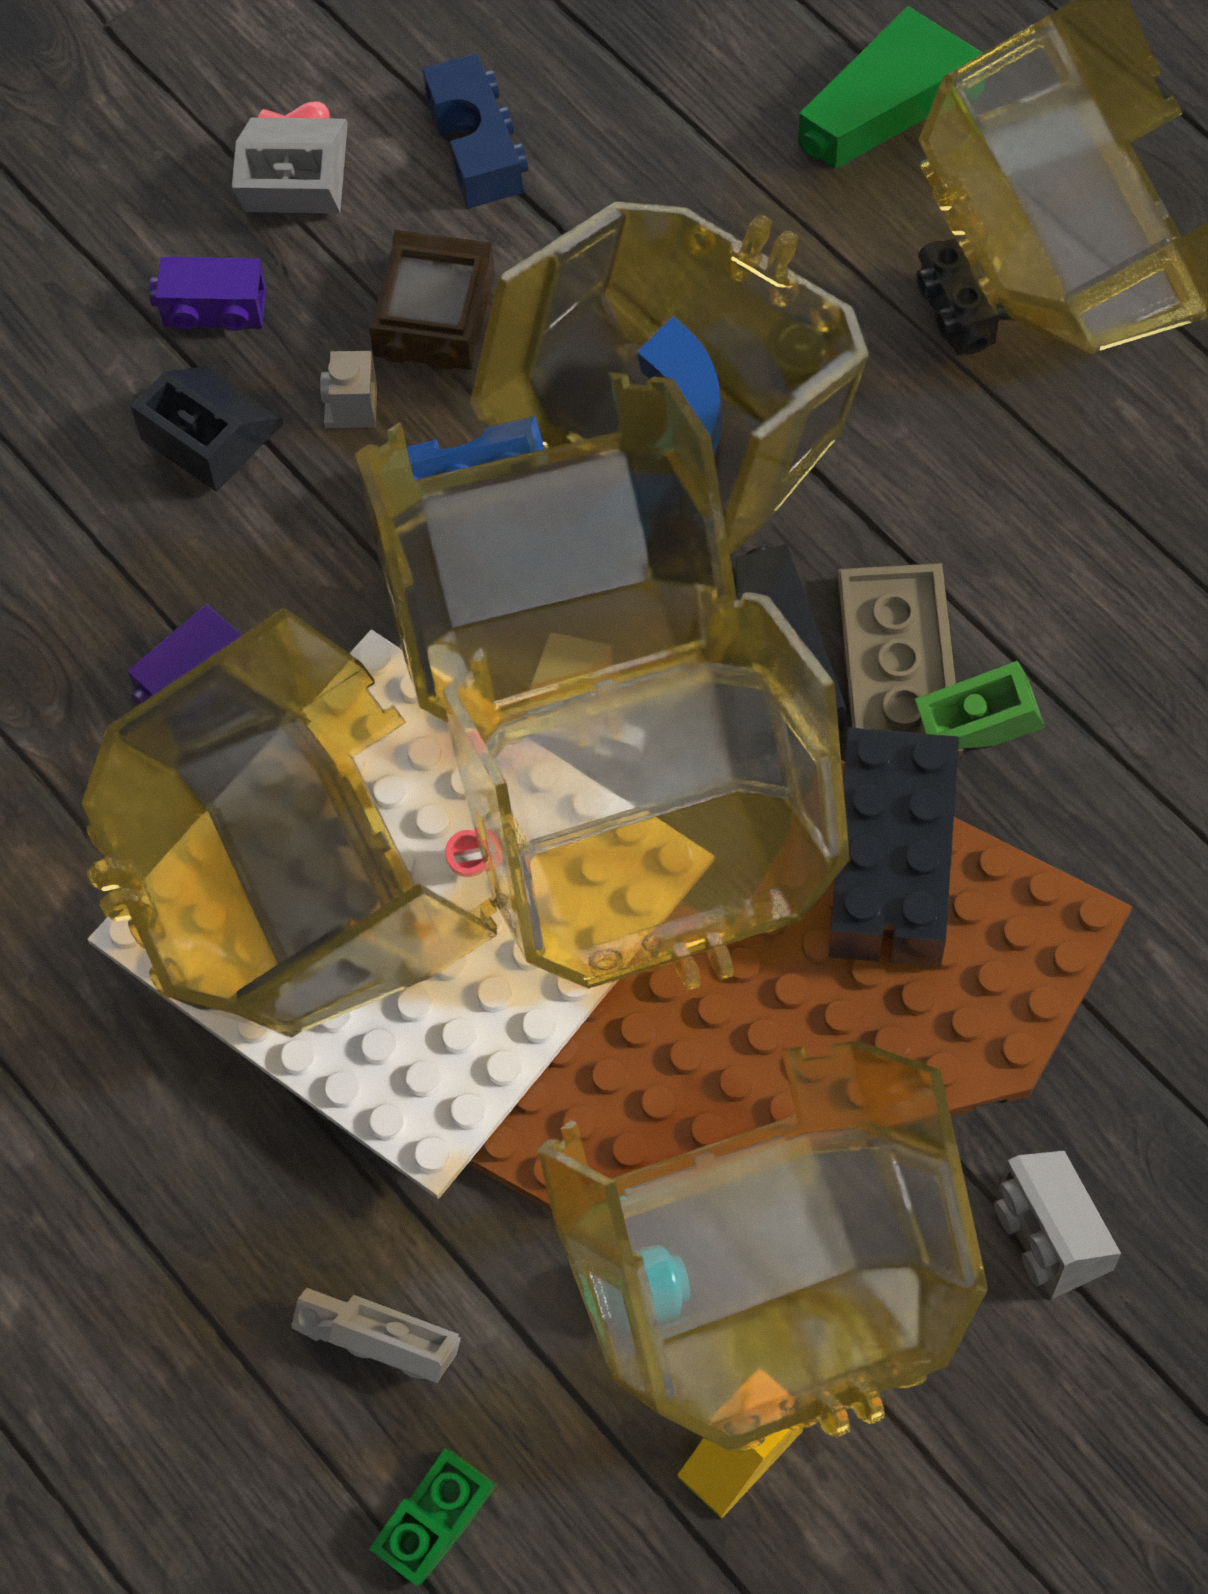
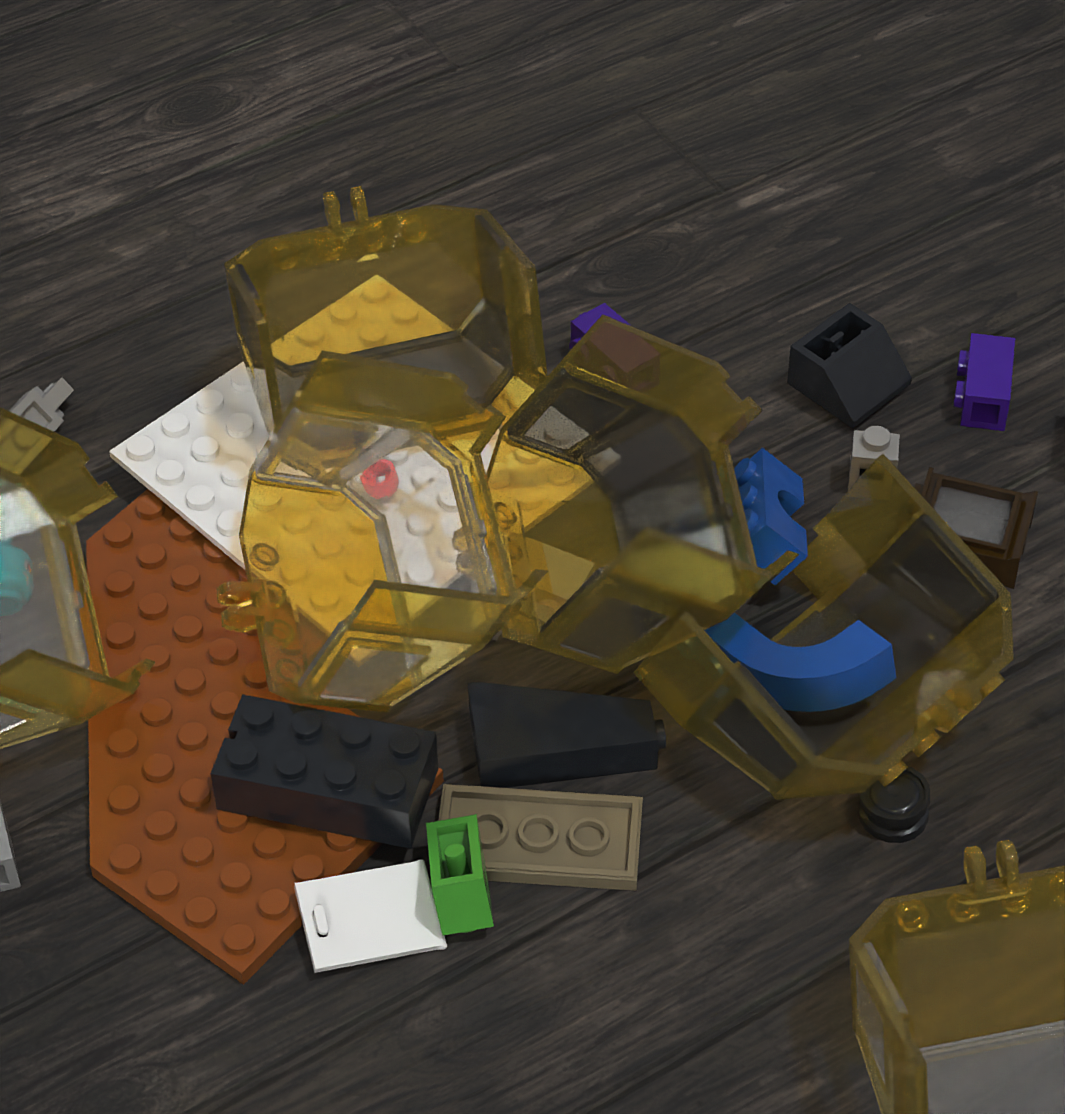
camera: 95 degrees right, 15 degrees down
none -> white container [294,859,447,973]

